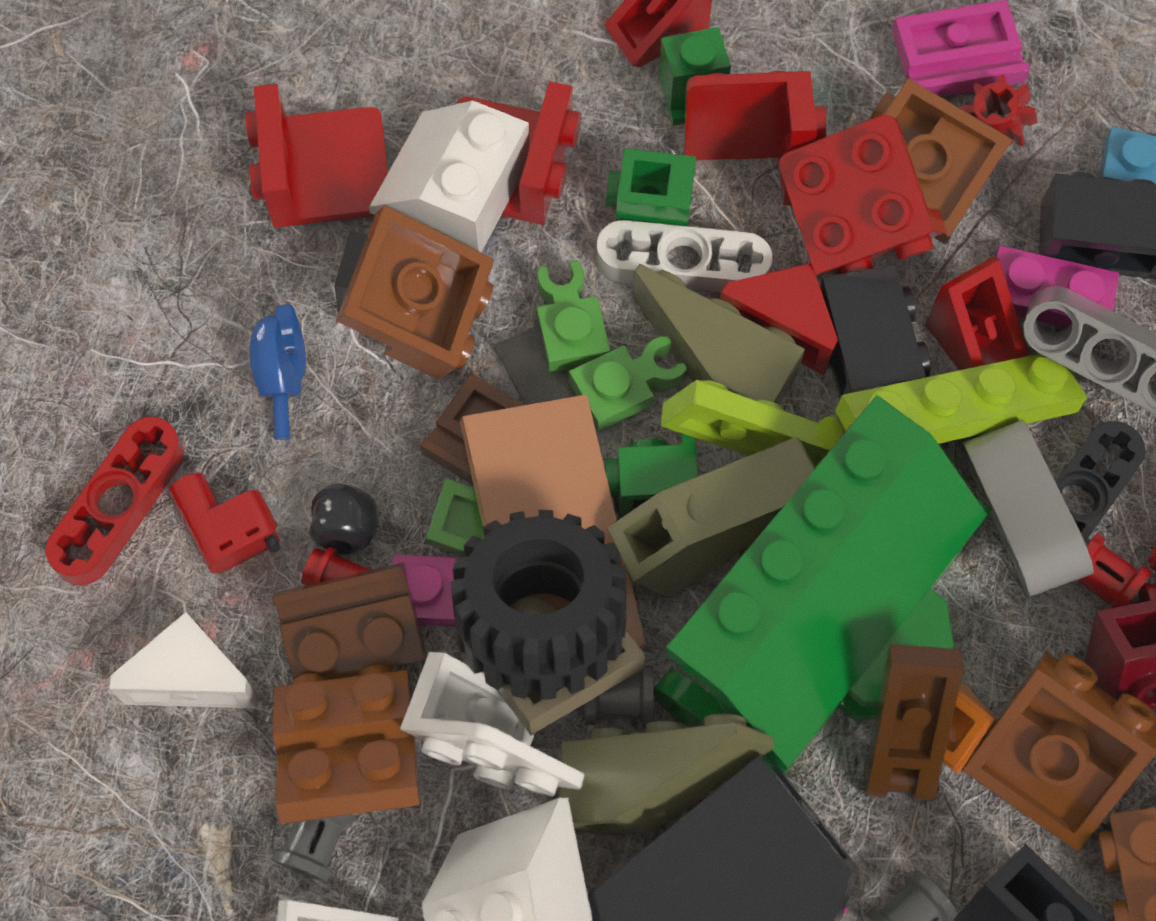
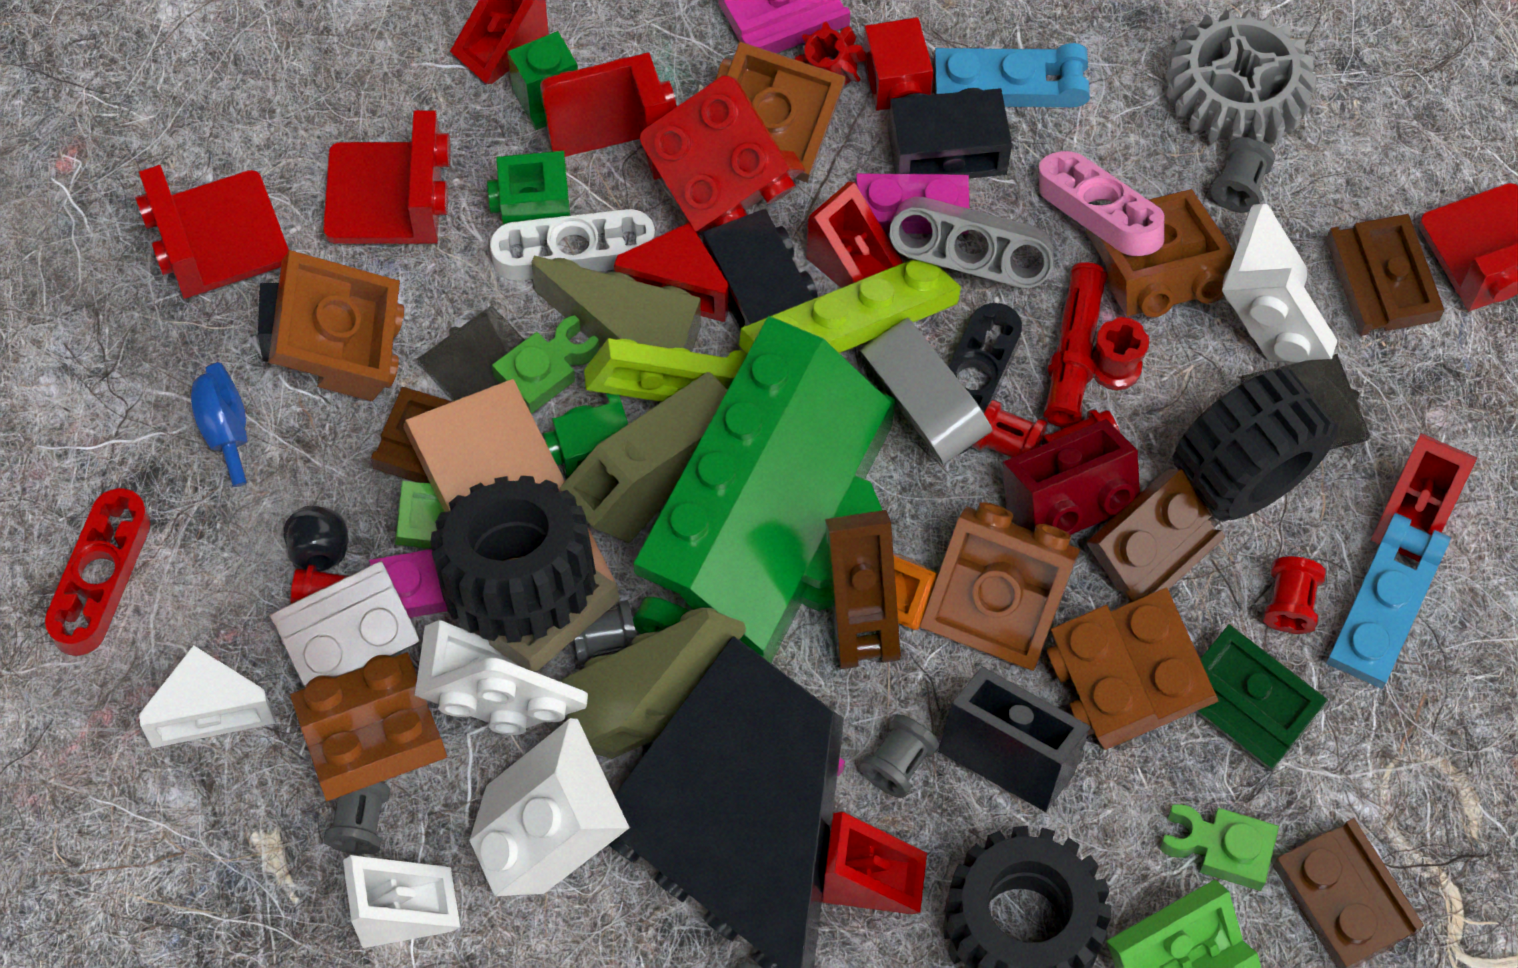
camera: 15 degrees left, 5 degrees down
red piece [169,473,281,573] -> none
white slope [369,101,530,252] -> none
bright green plate [537,260,610,372] -> none
none -> red brick [863,17,933,111]

